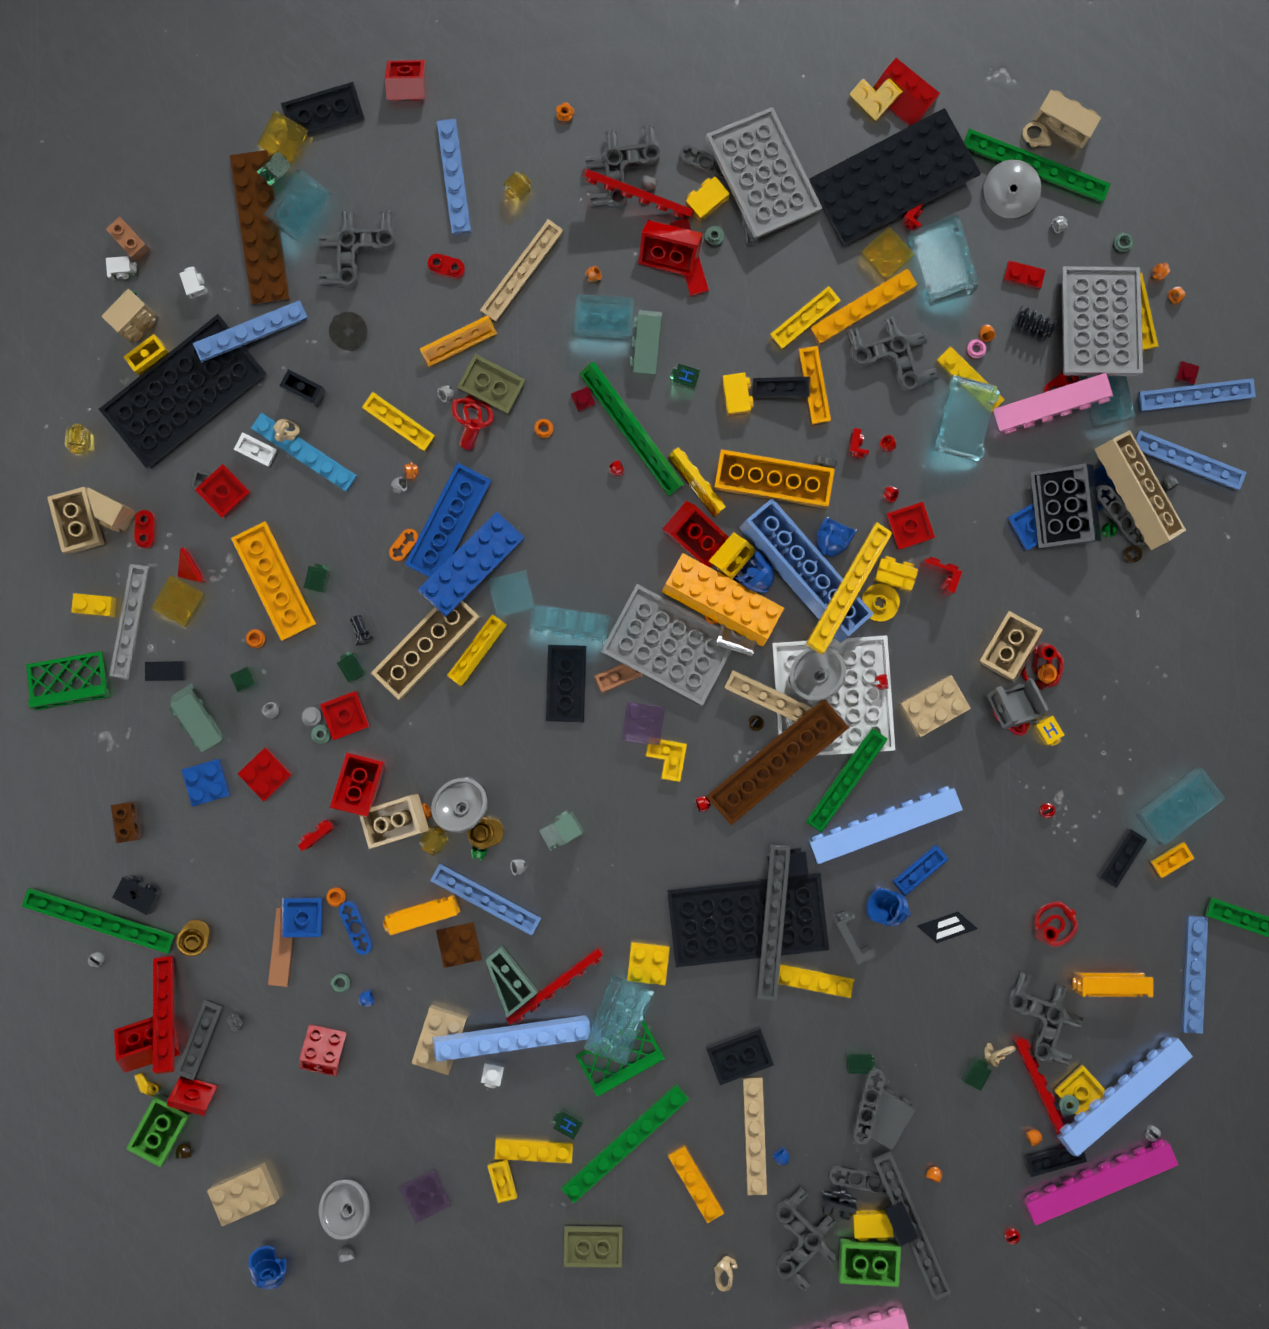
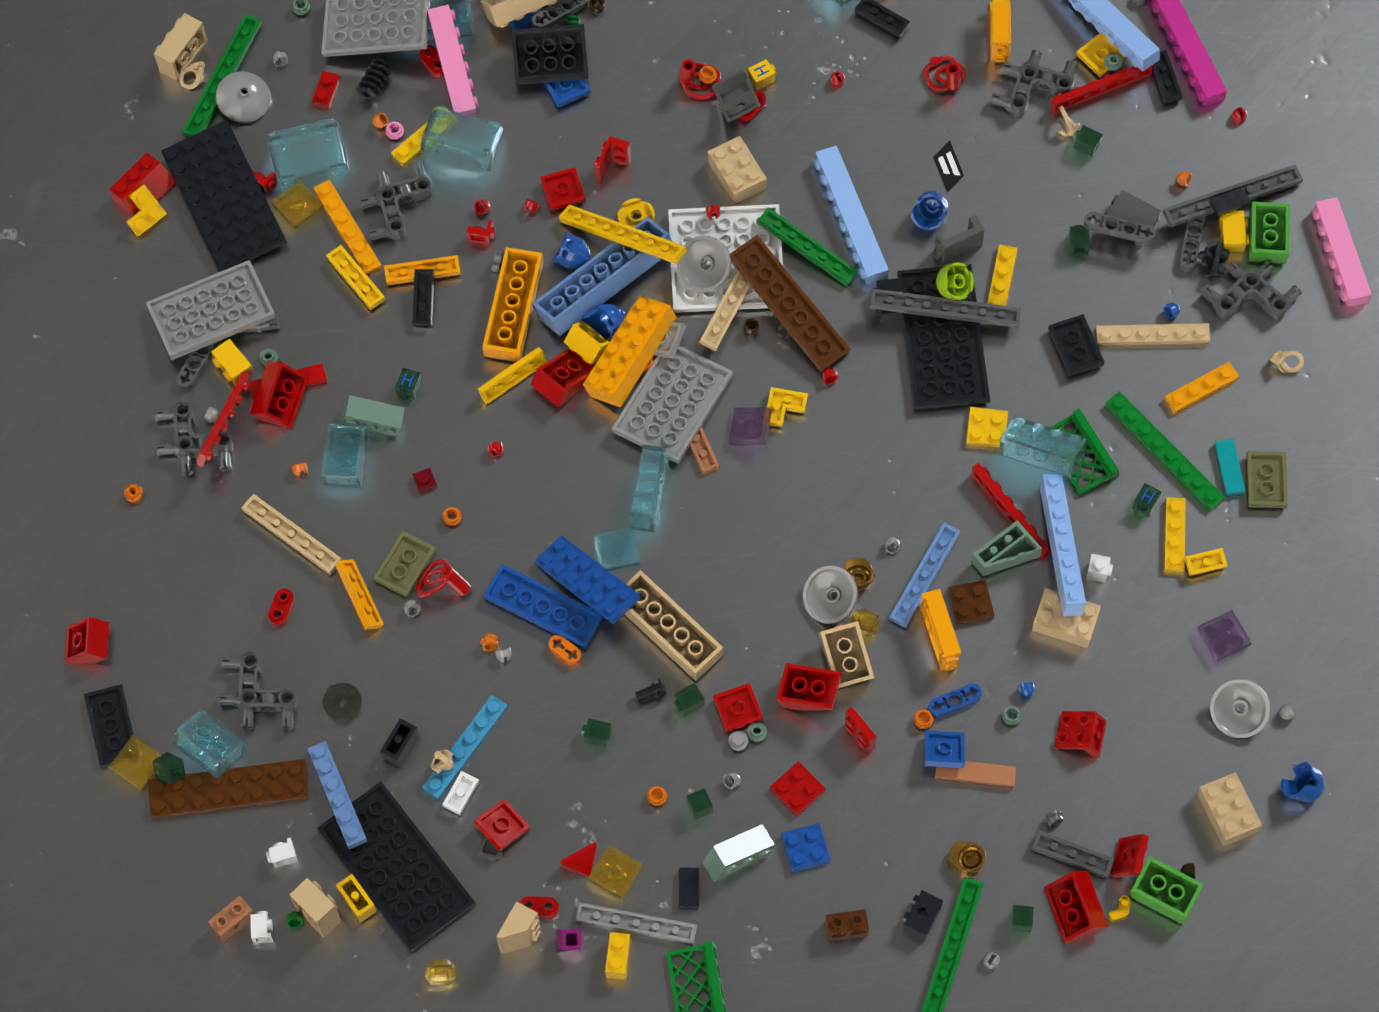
camera: 85 degrees left, 20 degrees down
tan brick [47,487,105,554] -> none
red plate [153,956,175,1074] -> none
light orange plate [231,521,316,641] -> none
yellow plate [362,392,436,452] -> none
medium blue plate [437,119,471,235] -> none
yellow plate [447,614,507,686] -> none
green hinge [471,846,487,861] -> none
clear yellow head [504,171,532,200] -> none
sand green wedge [539,810,584,851] -> none
black tile [546,645,586,722] -> none
green plate [579,362,684,496] -> none
yellow brick [722,372,754,416] -> none
yellow brick [873,556,918,592] -> none
blue tile [892,844,949,896] -> none
tan brick [980,611,1044,683] -> none
orange hinge [1026,1129,1042,1147] -> none
none -> magenta brick [556,929,582,950]
none -> lime cylinder [936,262,974,300]
none -> clear green brick [1010,905,1034,933]
none -> teal tile [1214,439,1246,496]

